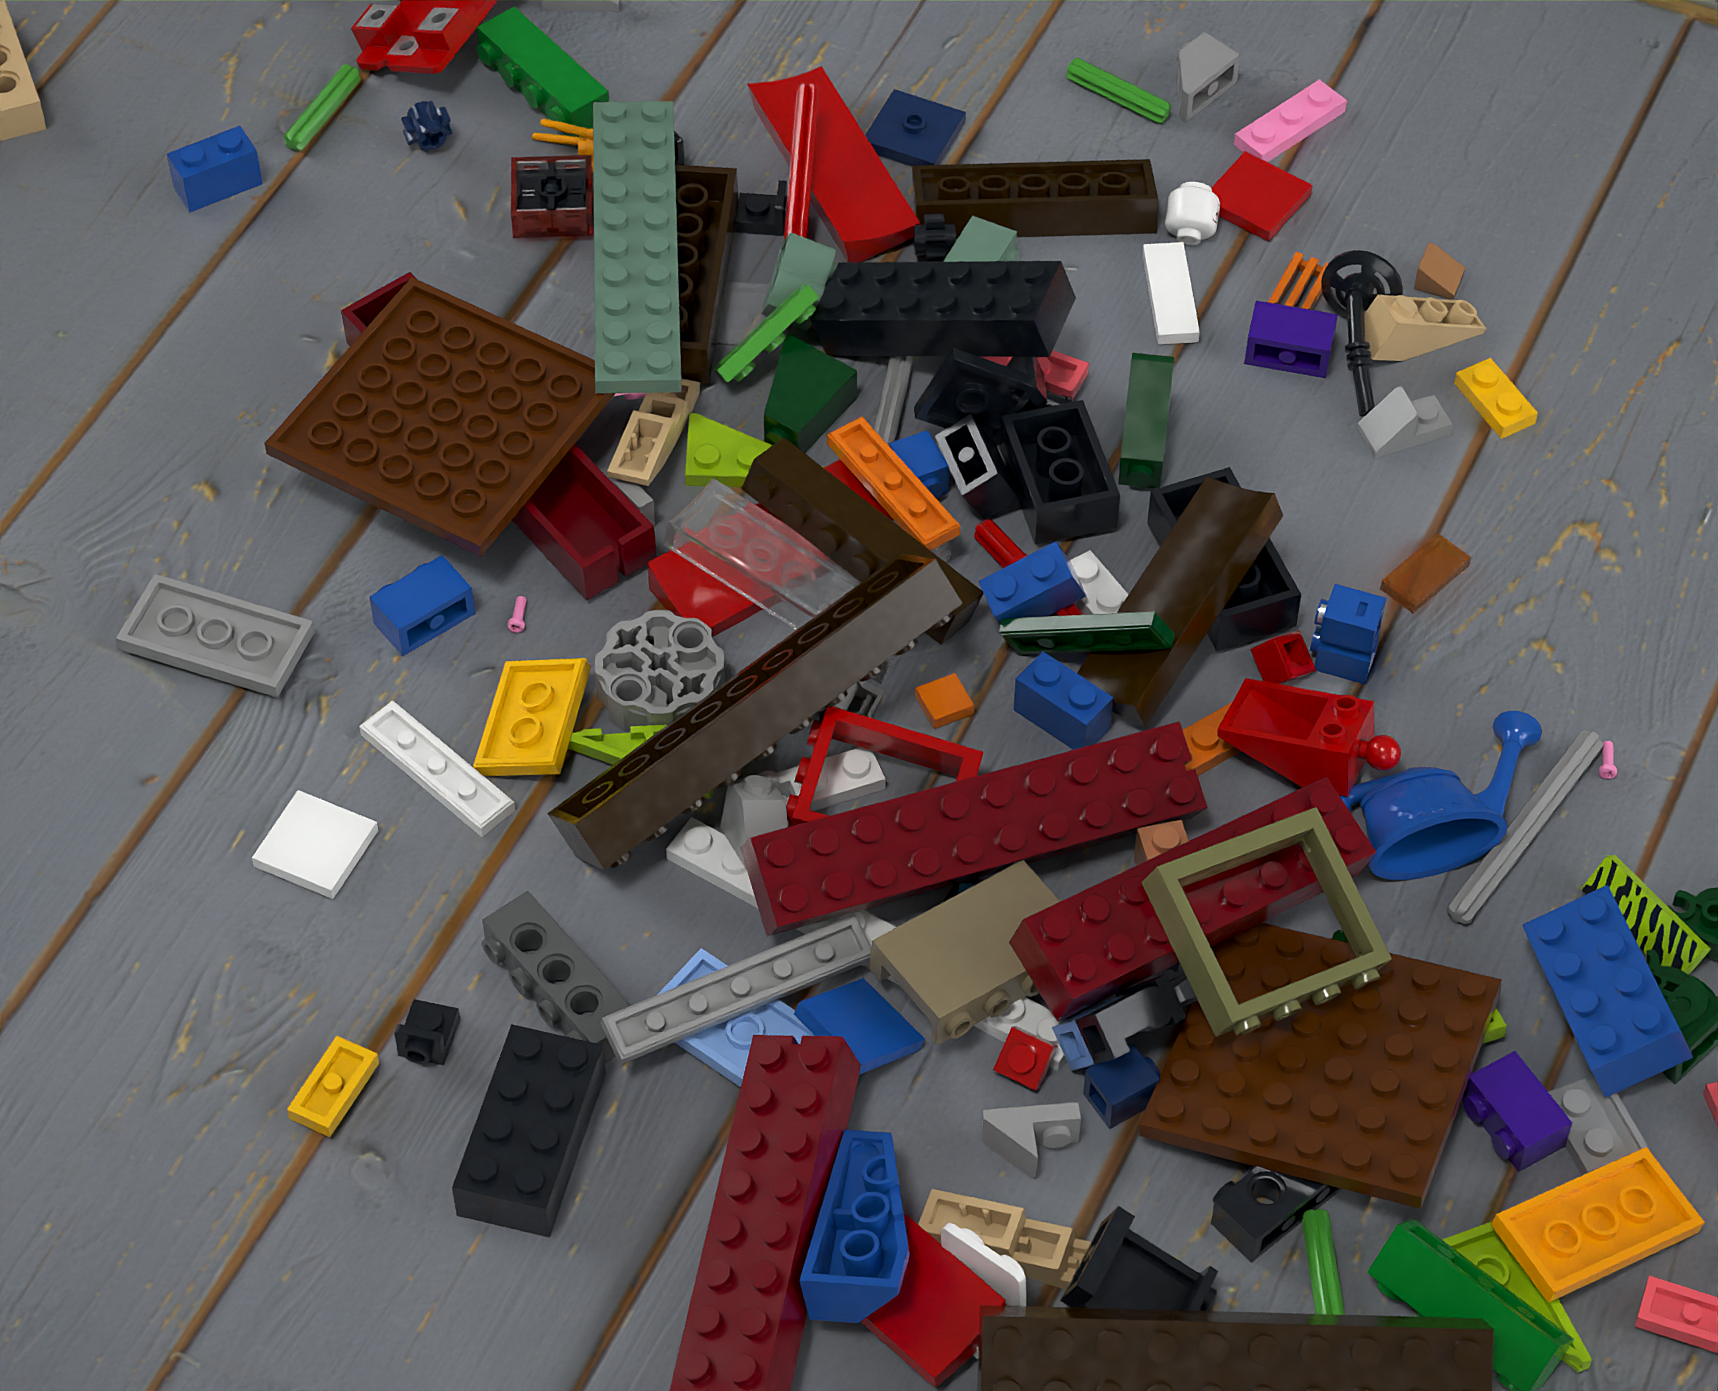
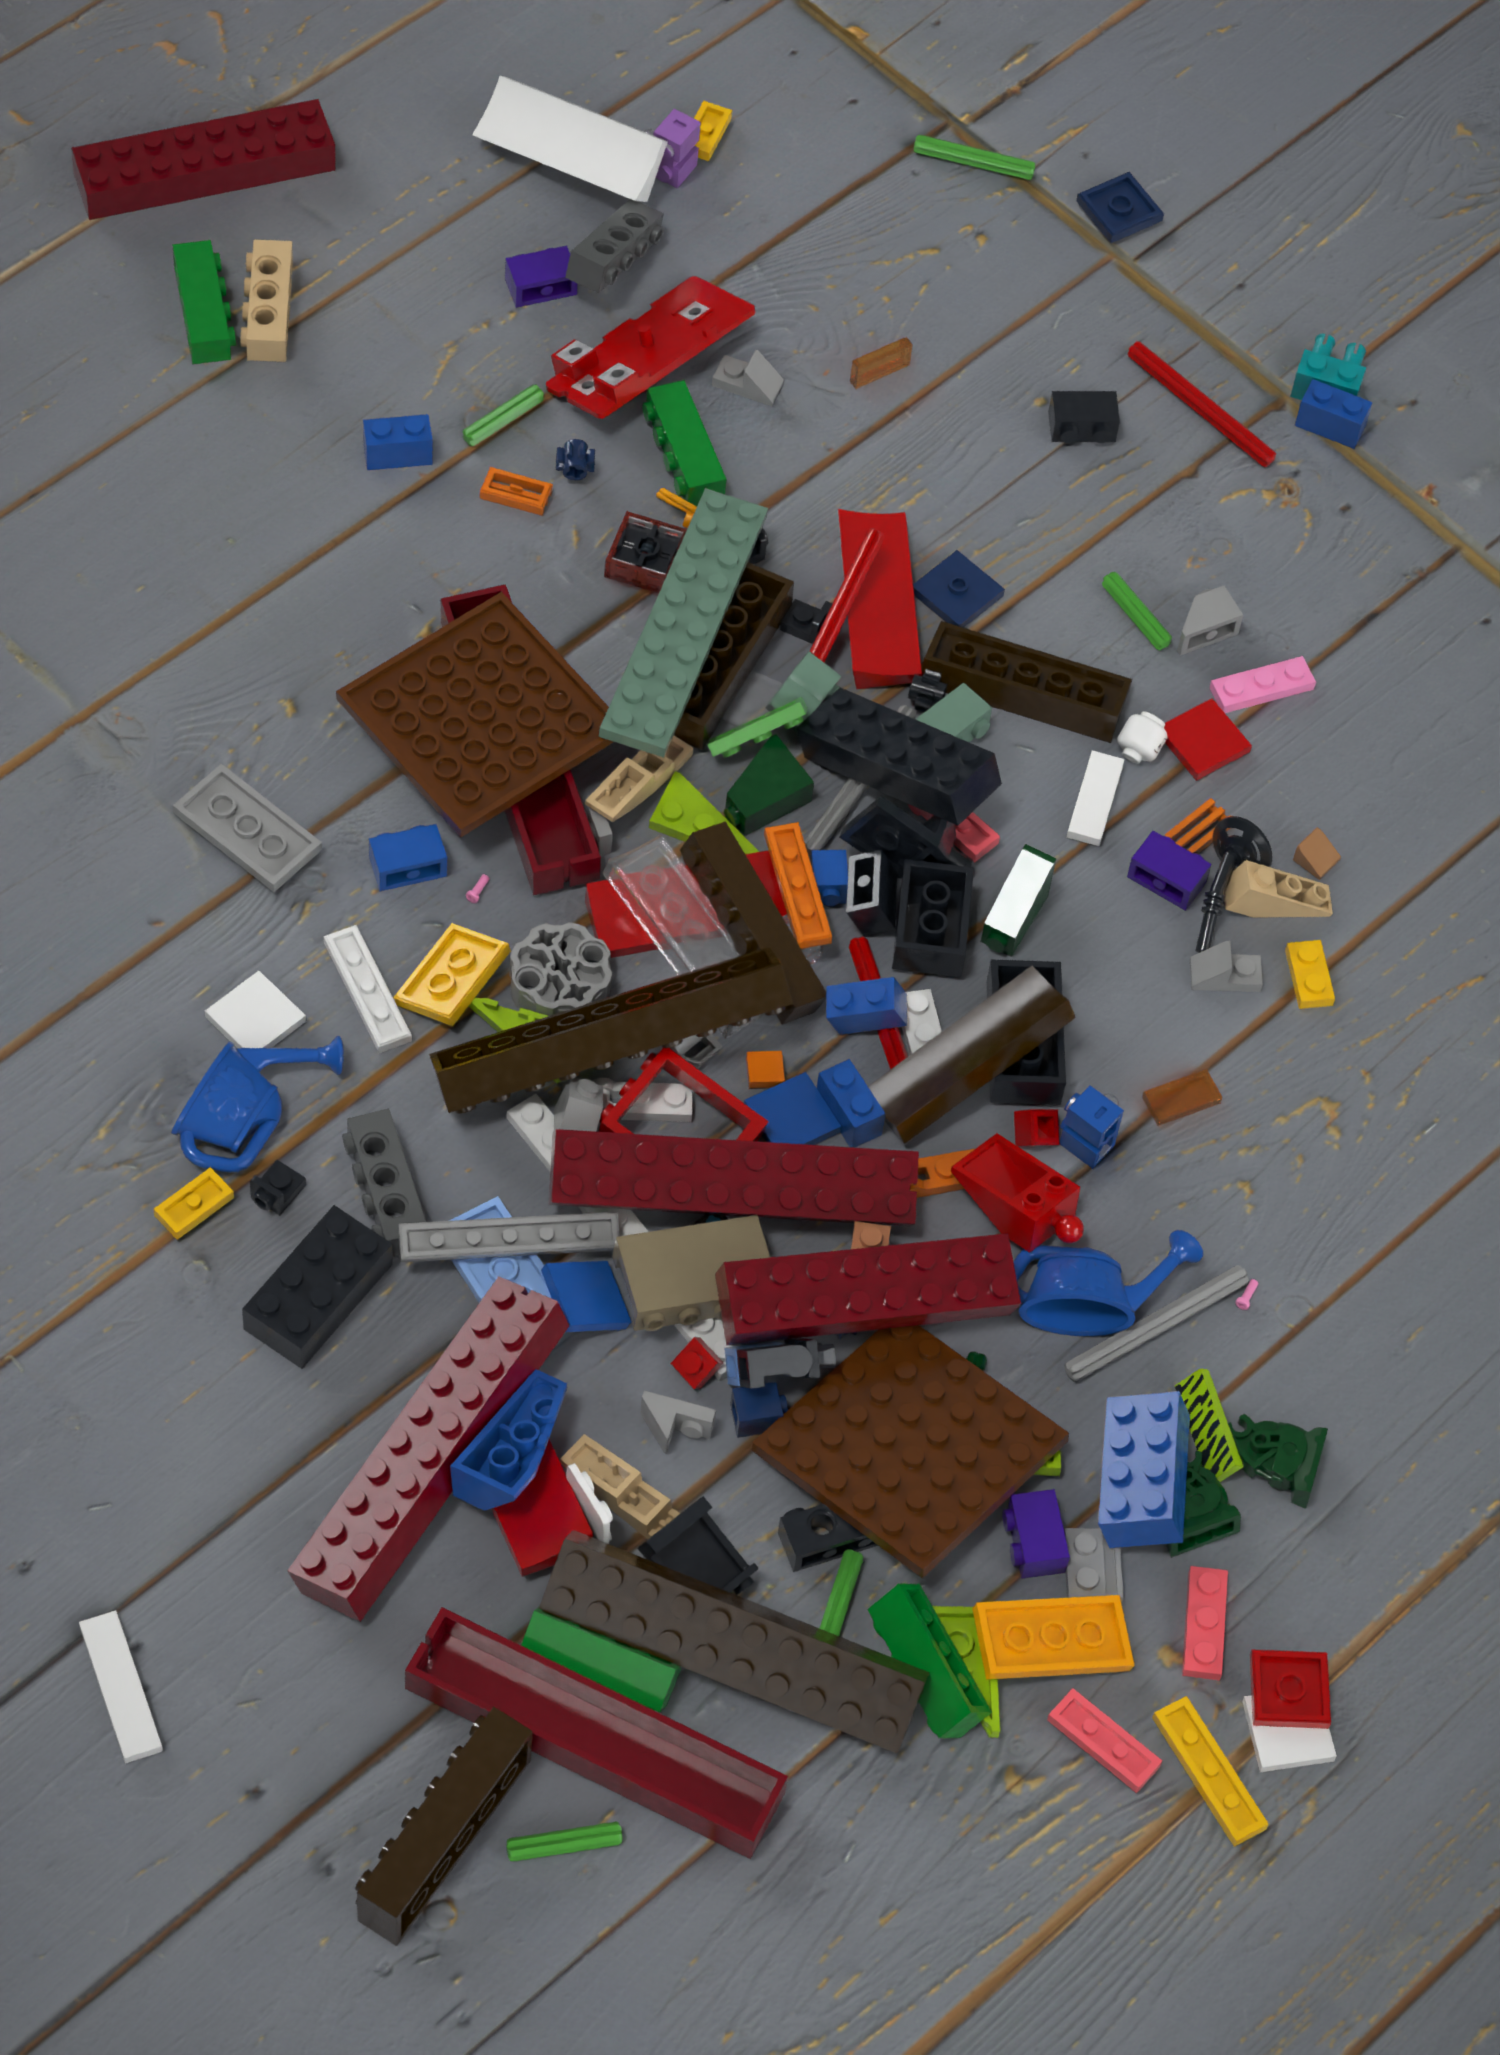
camera: 15 degrees right, 5 degrees up
dark green tile [999,611,1175,655] -> none
olive window [1141,807,1392,1037] -> none
none -> blue piece [171,1036,344,1173]
none -> orange tile [480,467,553,516]
none -> blue tile [744,1072,842,1145]

